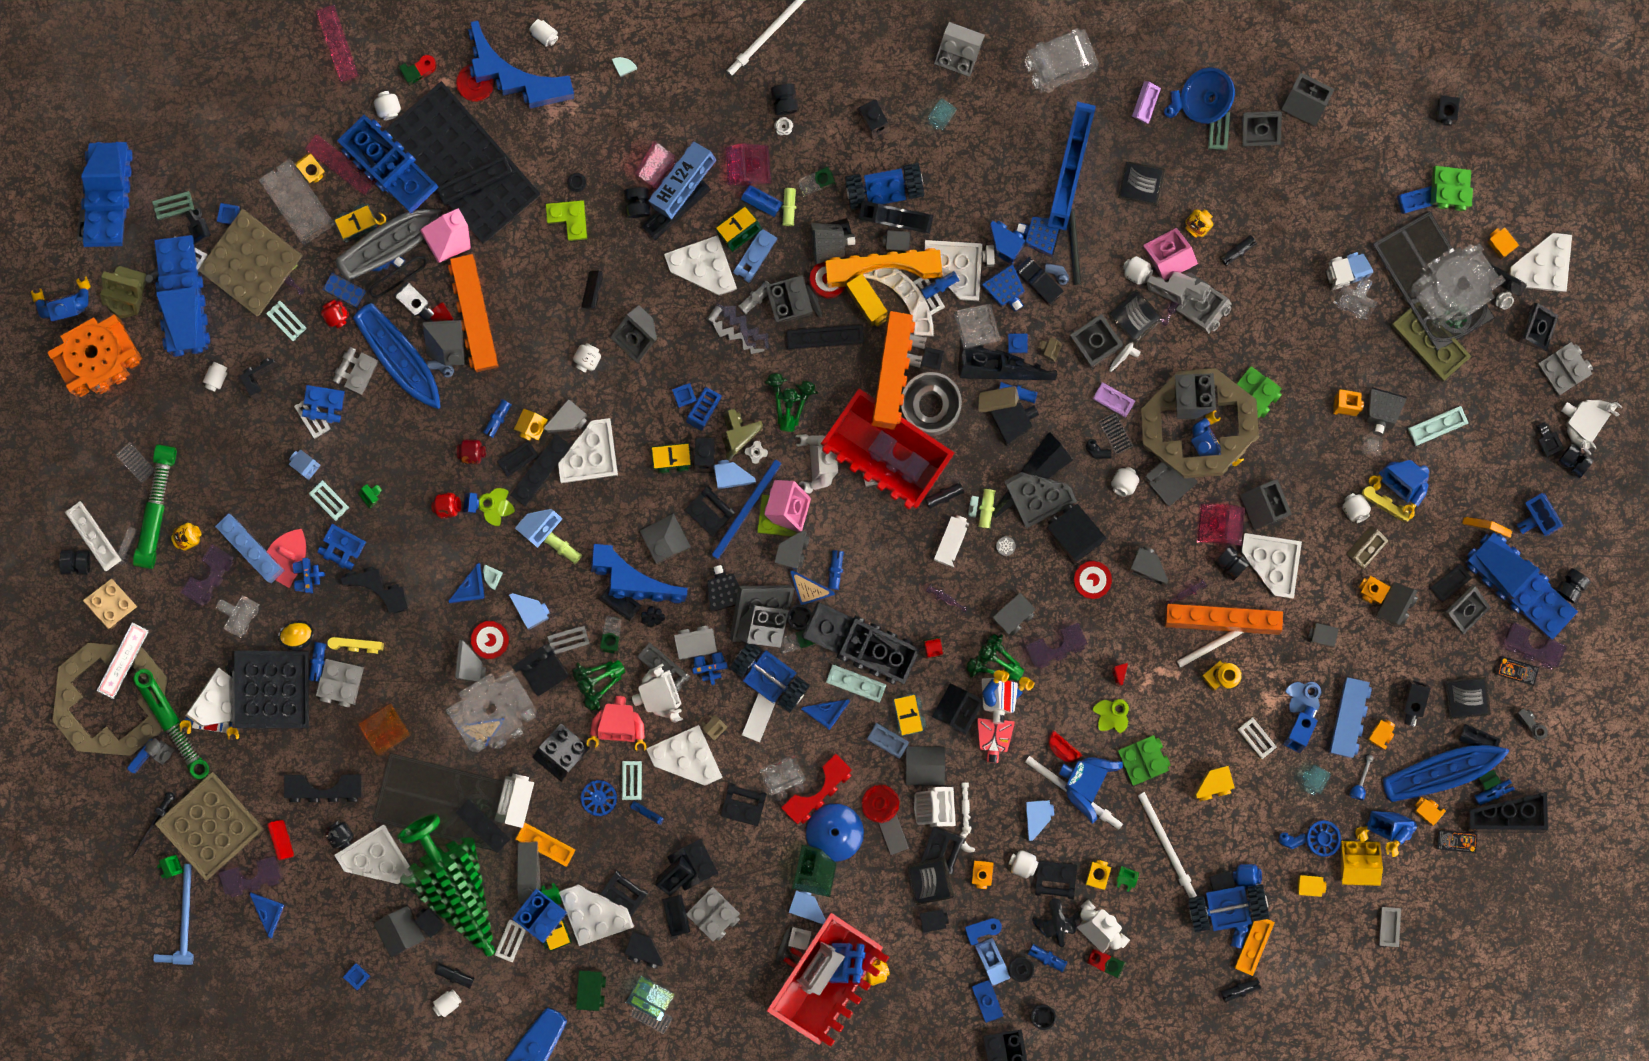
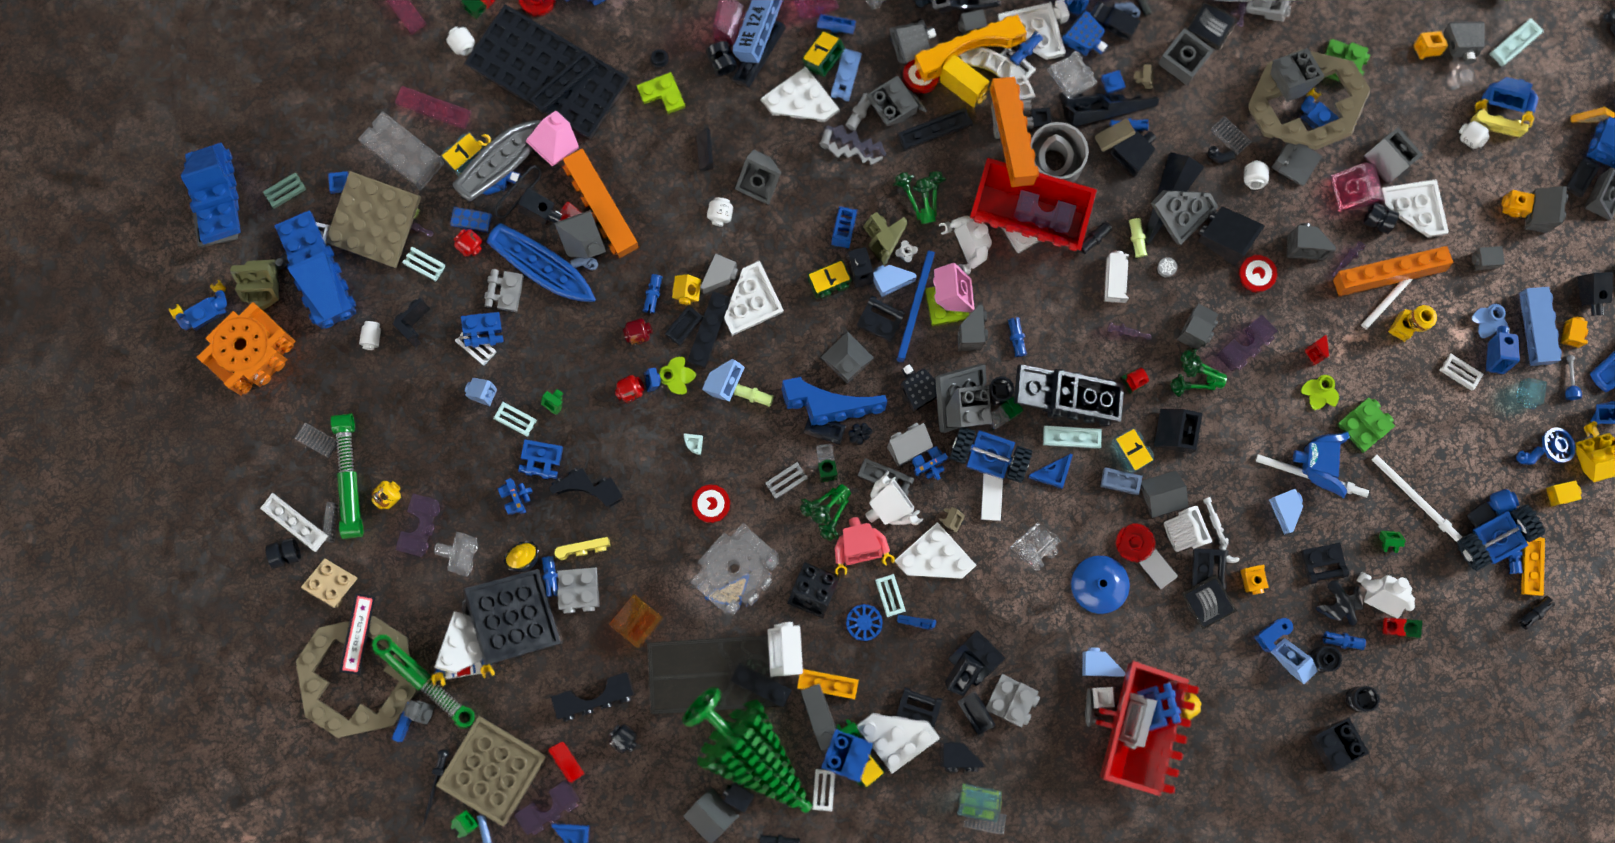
camera: 25 degrees left, 5 degrees down
black plate [185,208,211,244] -> none
medium blue brick [215,514,285,583] -> none
coral shield [267,529,306,588] -> none
yellow brick [295,152,325,183] -> none
white plate [334,825,411,884] -> none
blue wedge [337,114,438,214] -> none
blue tile [449,563,485,604] -> none
slope [455,640,486,682] -> none
light blue slope [509,593,550,630] -> none
black bracket [512,644,569,696] -> none
dark green brick [576,970,607,1011] -> none
blue plate [672,383,697,408] -> none
black plate [721,783,767,827] -> none
yellowish green axle [782,188,797,226] -> none
red arch [782,754,852,825] -> none
tile [790,571,835,605] -> none
clear green slope [792,845,837,897] -> none
black brick [920,909,949,933] -> none
light aqua tile [968,496,979,518] -> none
blue plate [972,980,1004,1023] -> none
coral torso [977,718,1015,763] -> none
torso [982,670,1034,724] -> none
white head [1009,850,1039,878] -> none
red plate [1048,730,1083,762] -> none
yellow brick [1085,860,1111,890] -> none
lavender plate [1093,382,1135,418] -> none
white bar [1109,342,1140,372] -> none
yellow slope [1193,766,1235,802] -> none
dark tan slope [1347,526,1388,569] -> none

